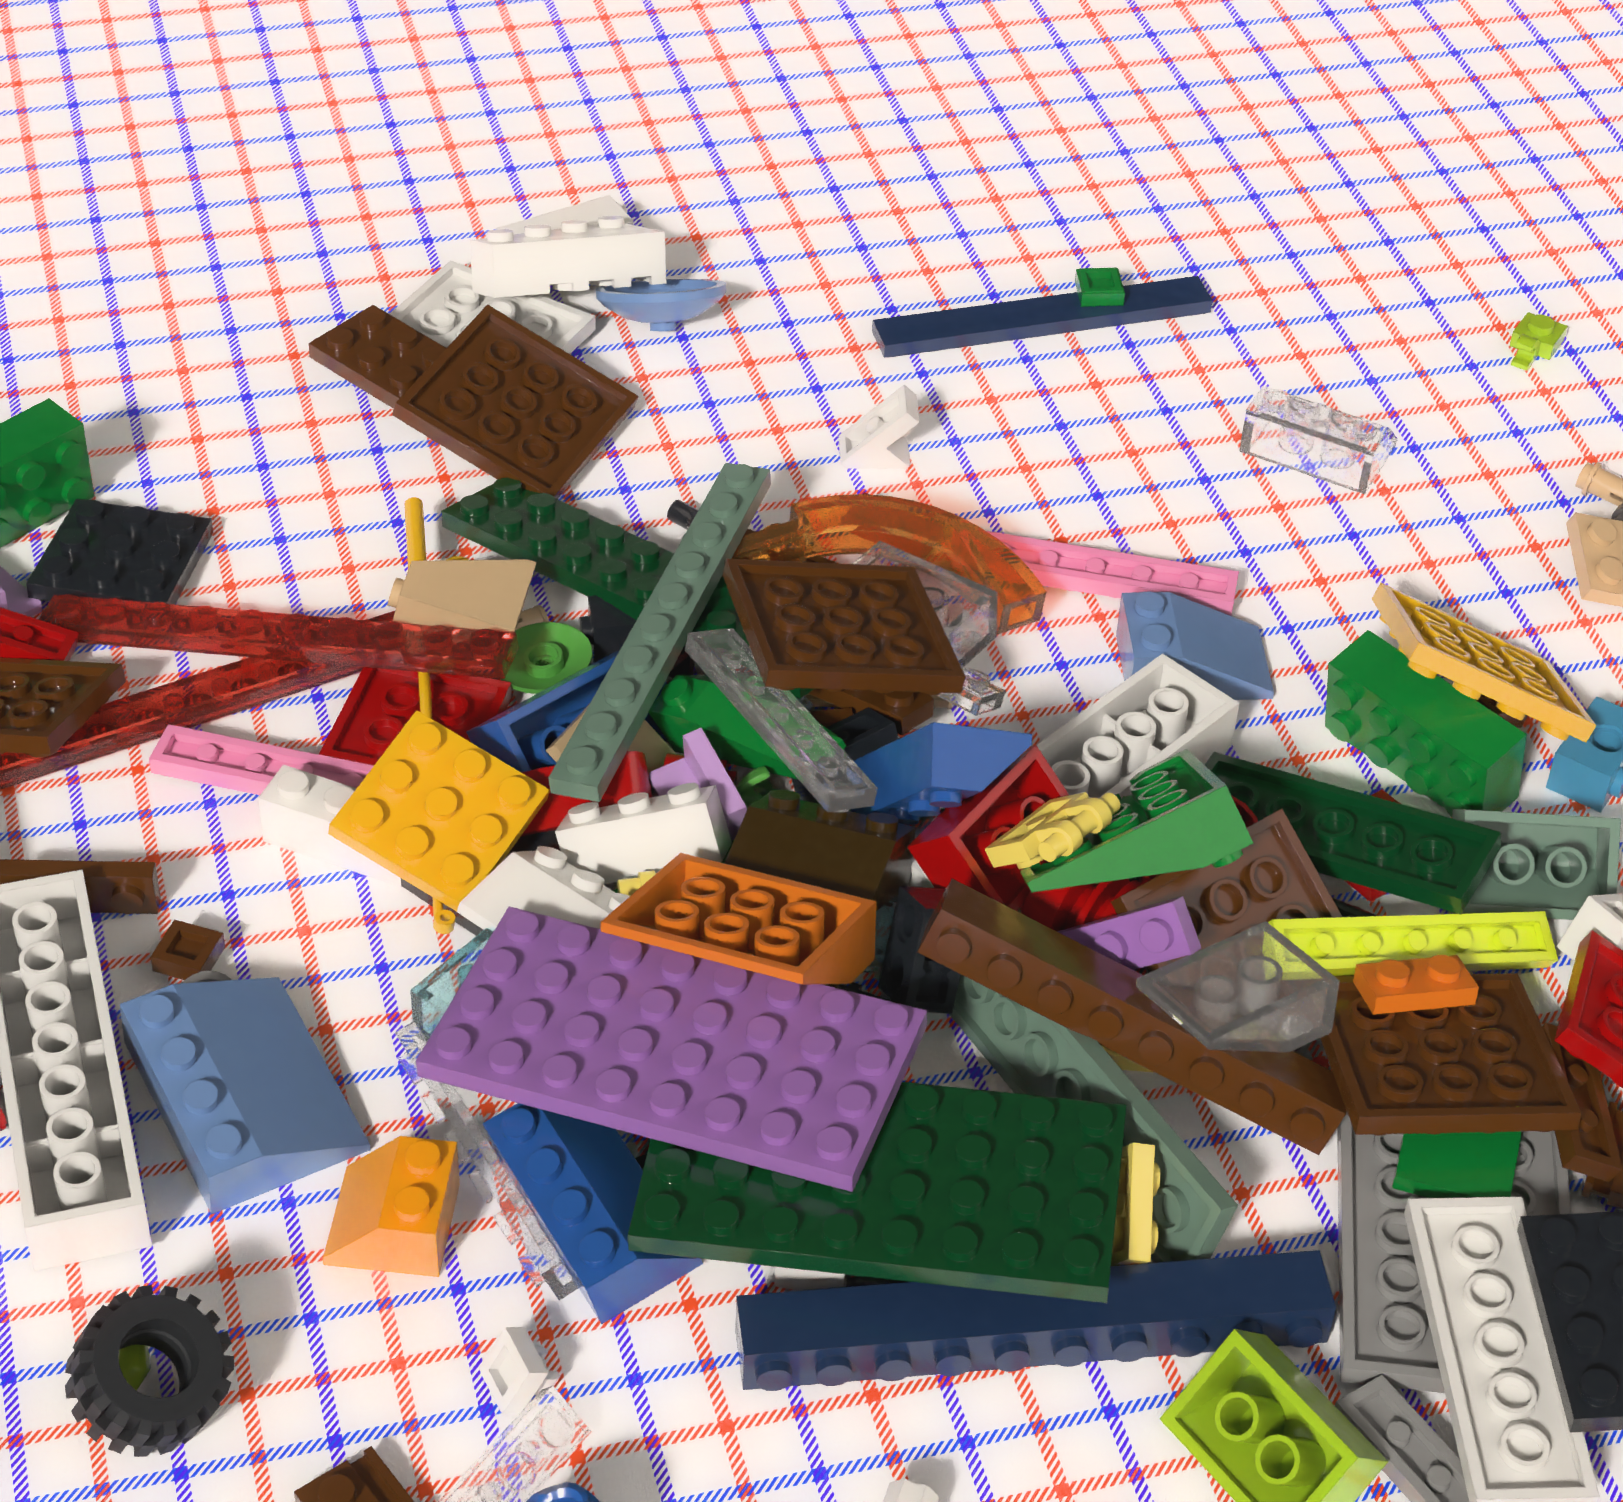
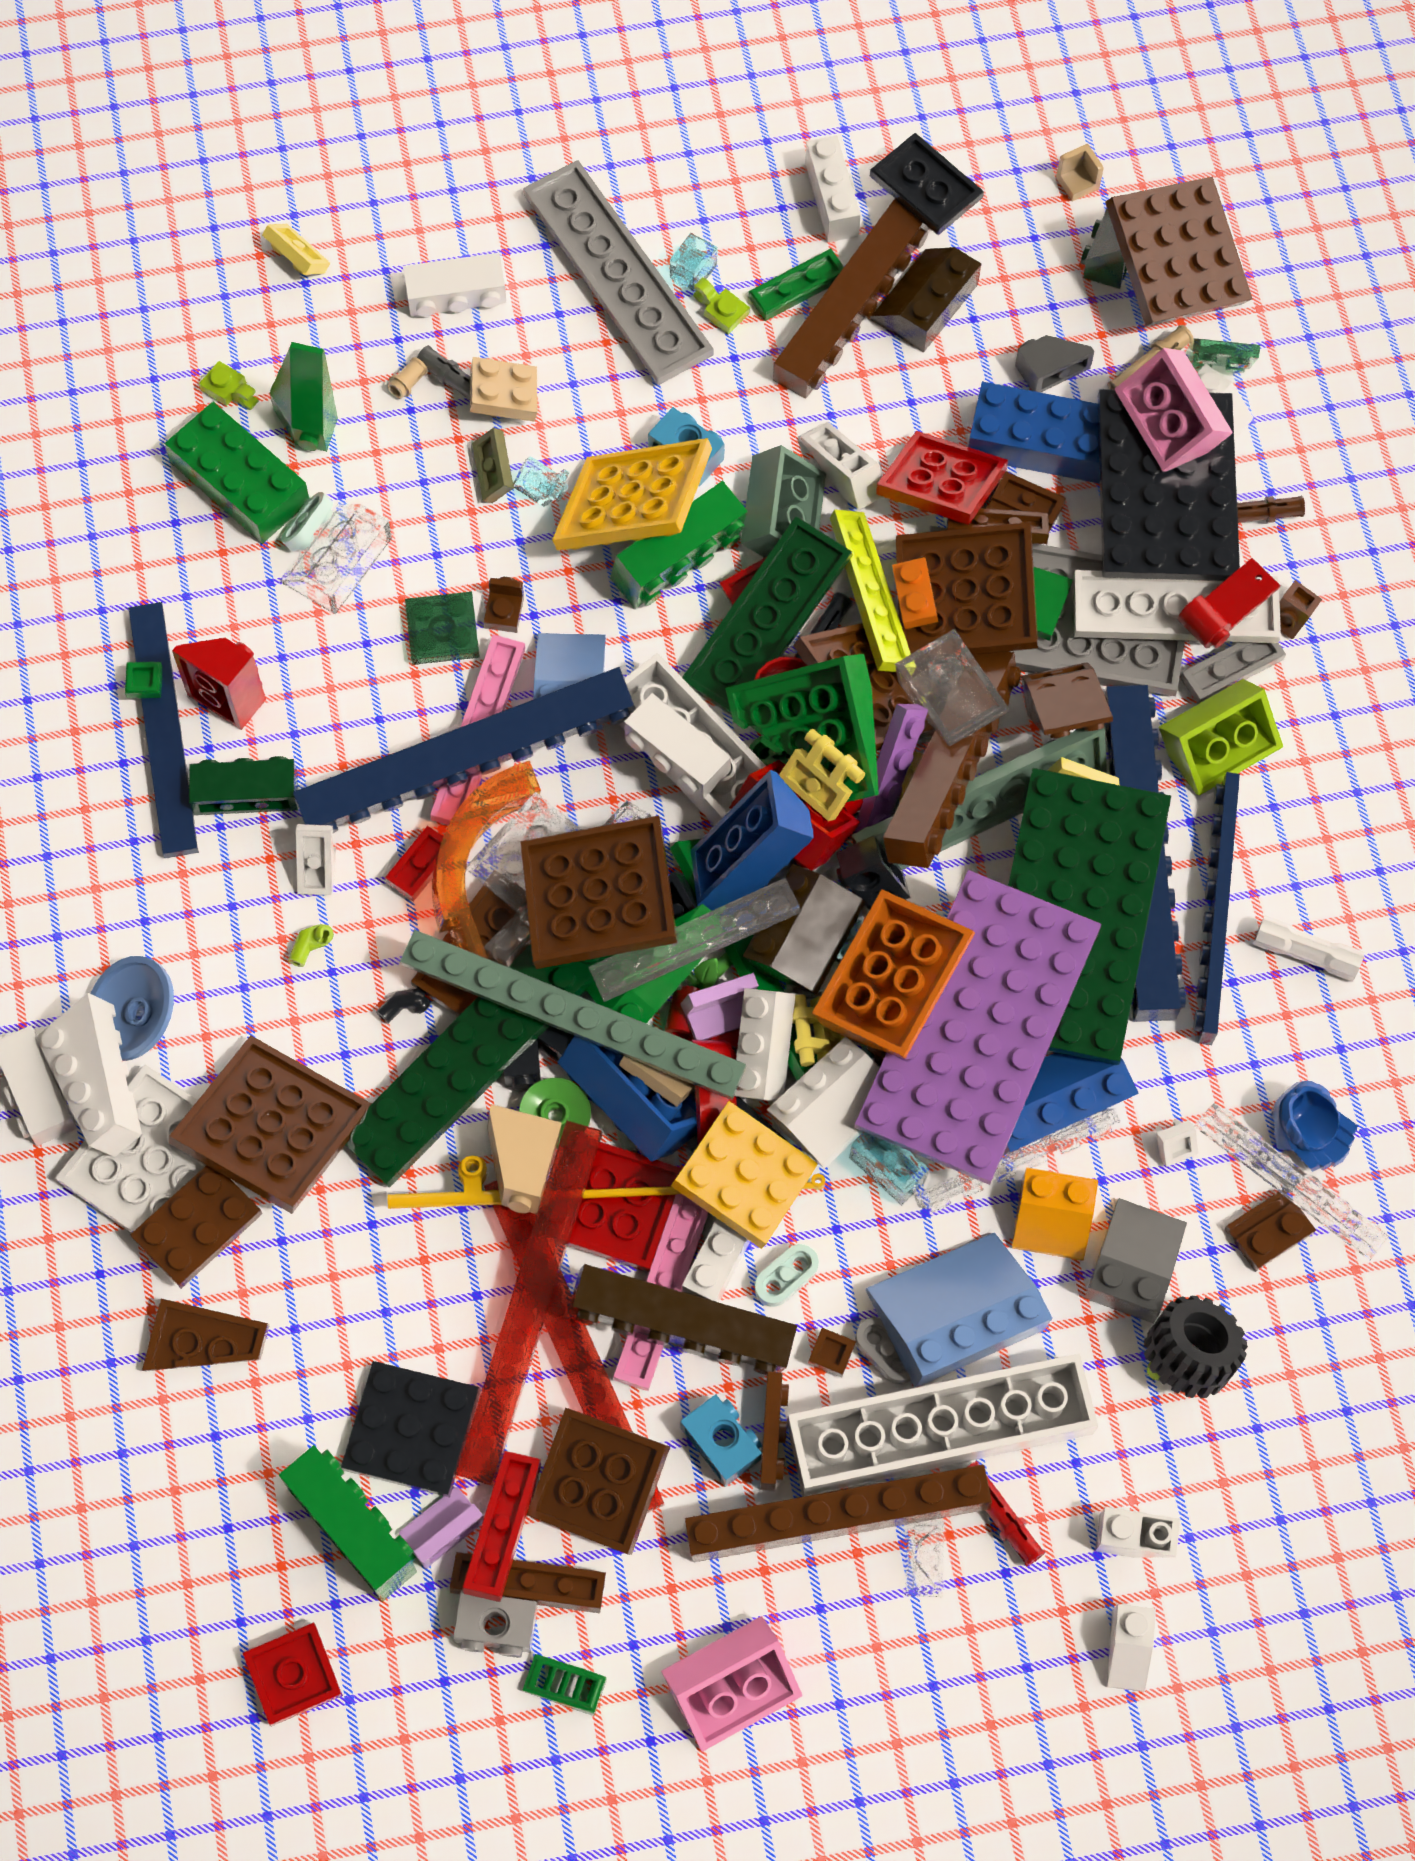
camera: 85 degrees left, 25 degrees up
none -> reddish brown wing [142,1298,270,1372]
none -> green brick [164,401,309,544]
none -> red slope [172,637,266,730]
none -> dark green brick [189,756,298,816]
none -> green wedge [269,342,338,452]
none -> light aqua plate [281,492,333,551]
none -> lime arm [288,924,334,967]
none -> dark blue brick [293,667,636,833]
none -> clear green plate [405,591,480,665]
none -> olive plate [472,427,514,504]
none -> reddish brown bracket [483,576,524,633]
none -> clear light blue bracket [513,456,570,508]
none -> dark brown brick [568,1264,797,1375]
none -> white brick [624,693,731,799]
none -> dark azure brick [680,1394,763,1487]
none -> light aqua plate [755,1244,819,1307]
none -> reddish brown slope [1021,662,1113,738]
none -> slope [1084,1198,1187,1324]
none -> red door [1177,558,1281,649]
none -> dark blue plate [1193,772,1240,1046]

